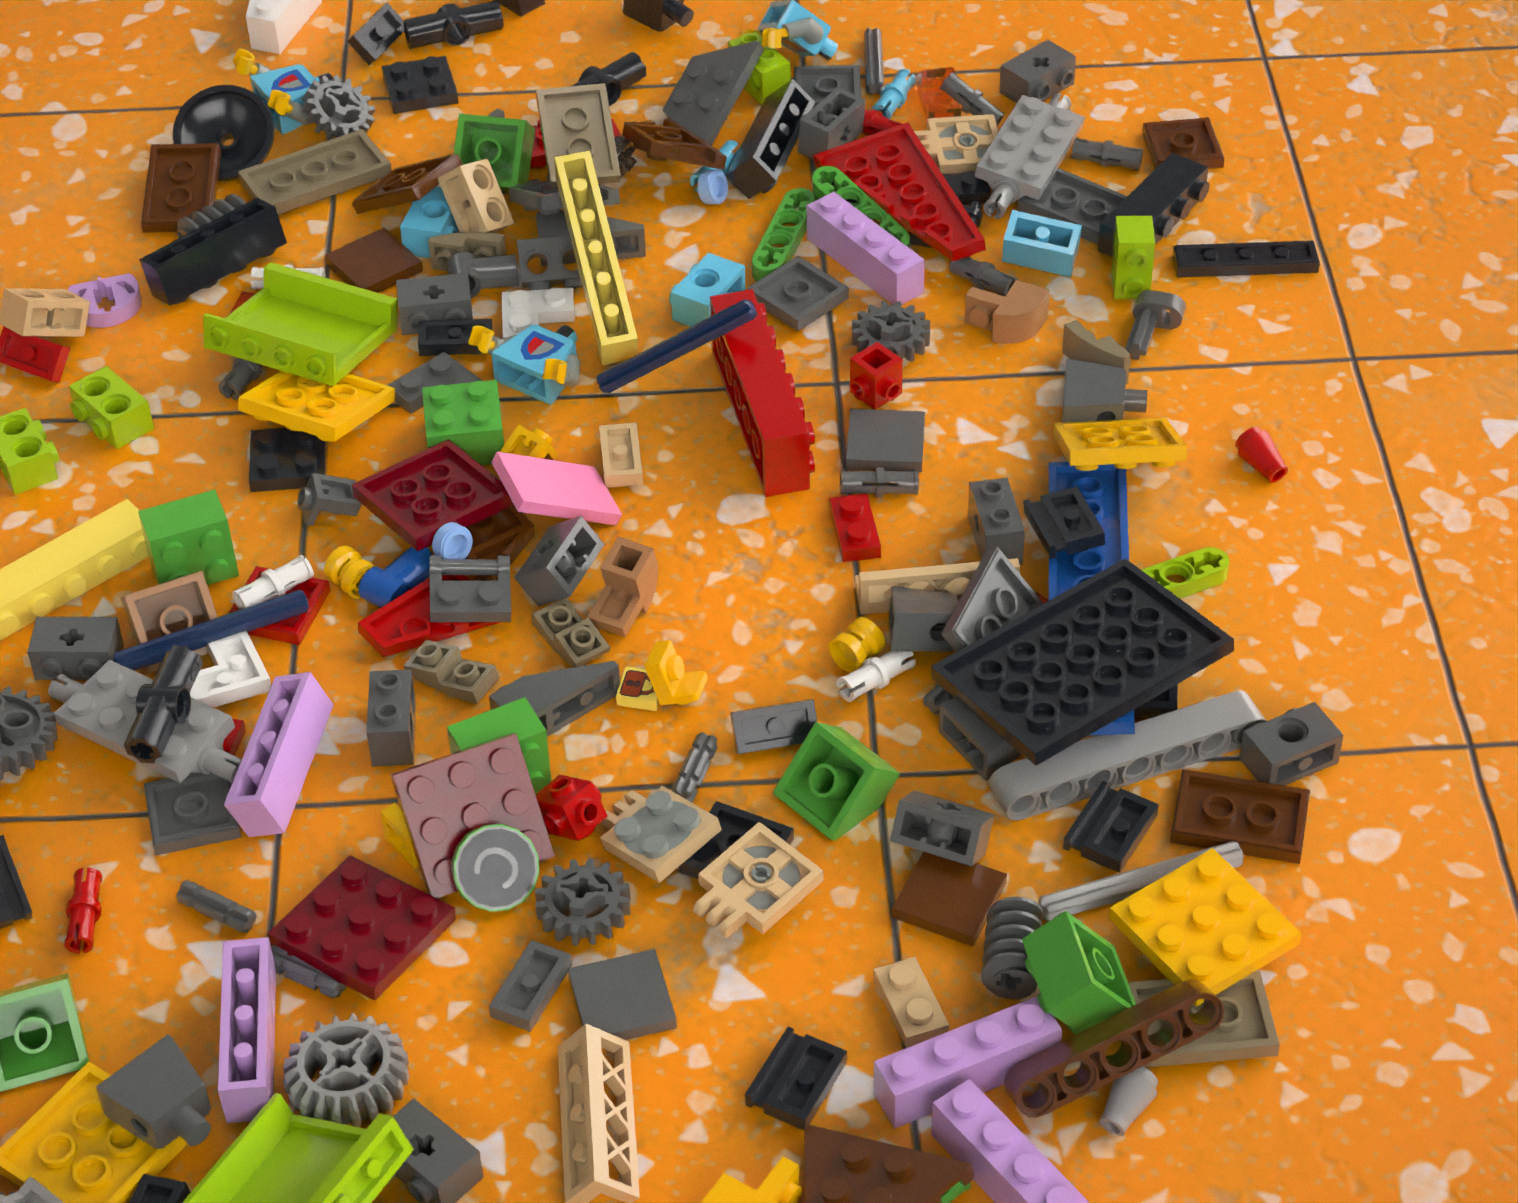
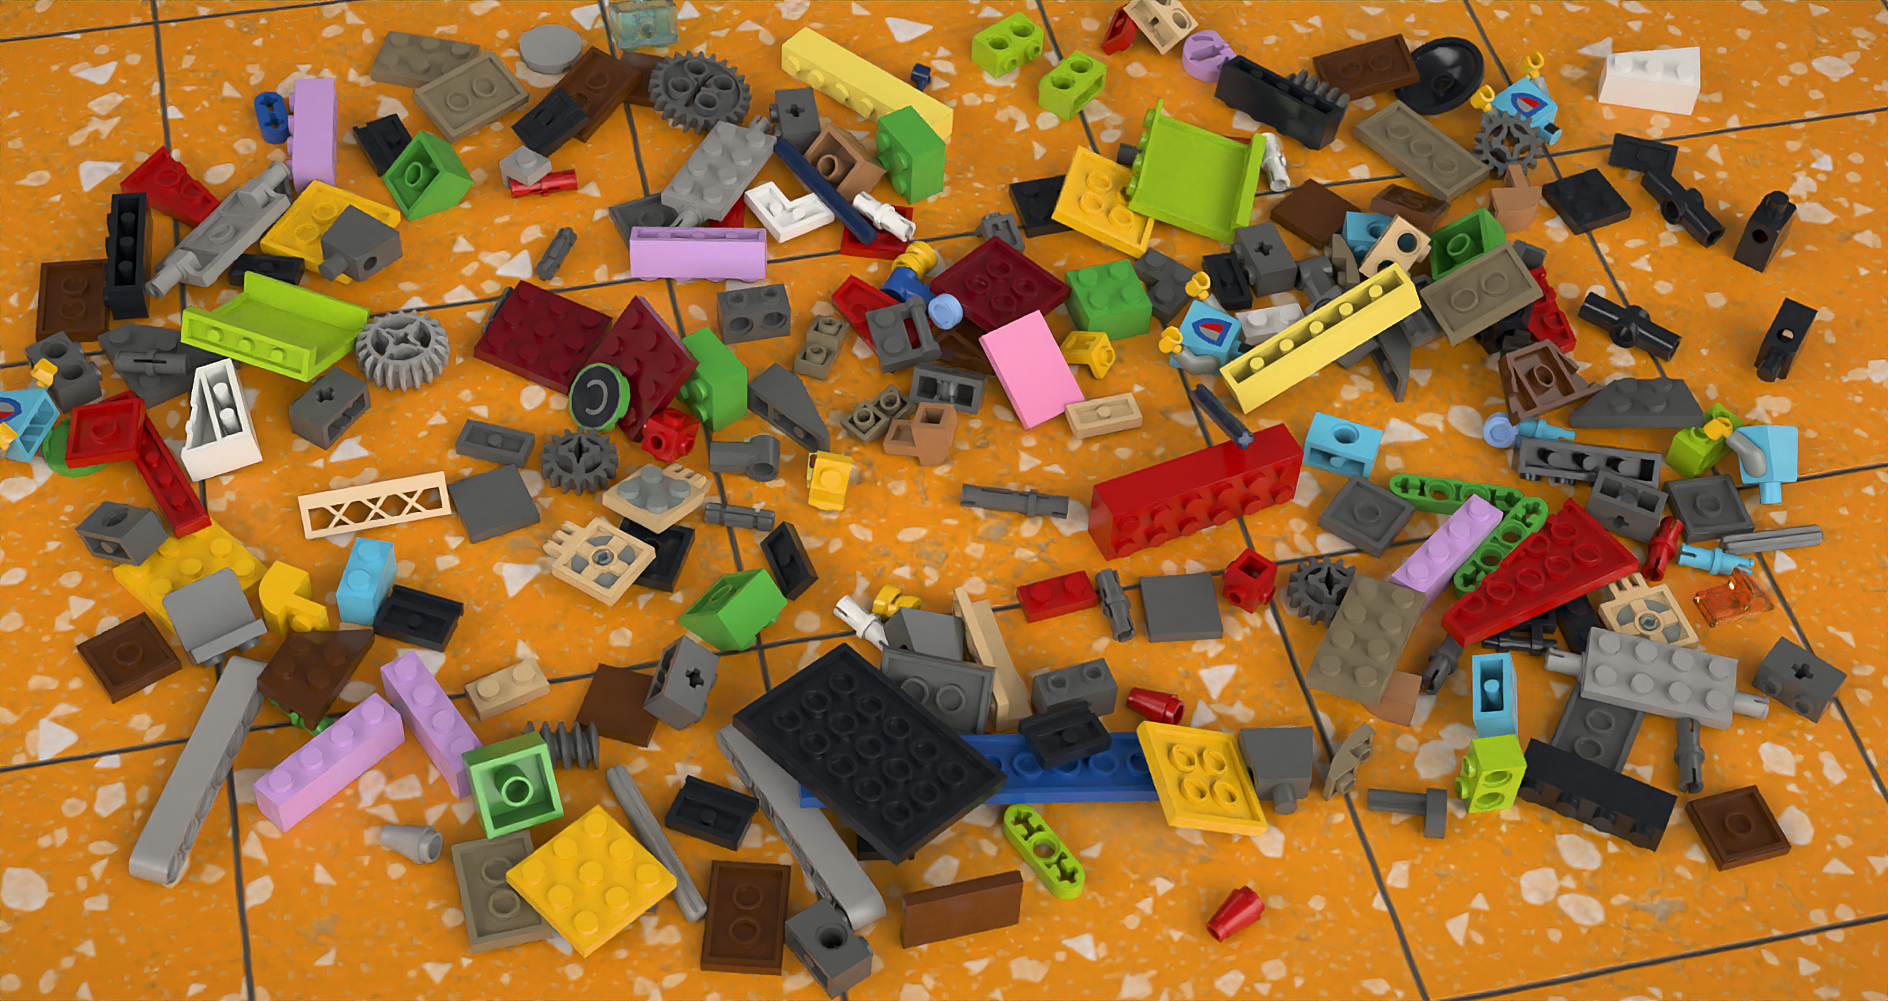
camera: 75 degrees right, 5 degrees up
black piece [124,645,202,764] -> none
lavender brick [218,937,276,1124] -> none
dark grey pin [940,72,1005,126] -> none
reddish brown beam [1004,979,1224,1118] -> none
black tile [1172,240,1320,278] -> none
none -> medium azure brick [336,537,397,626]
none -> light grey bracket [499,146,552,189]
none -> dark grey piece [710,435,780,482]
none -> reddish brown tile [900,870,1024,949]
none -> dark blue hand [911,63,931,92]
none -> dark grey pin [960,483,1069,519]
none -> red cone [1126,687,1185,726]
none -> dark tan plate [1305,573,1426,707]
none -> medium nougat brick [1486,164,1542,234]

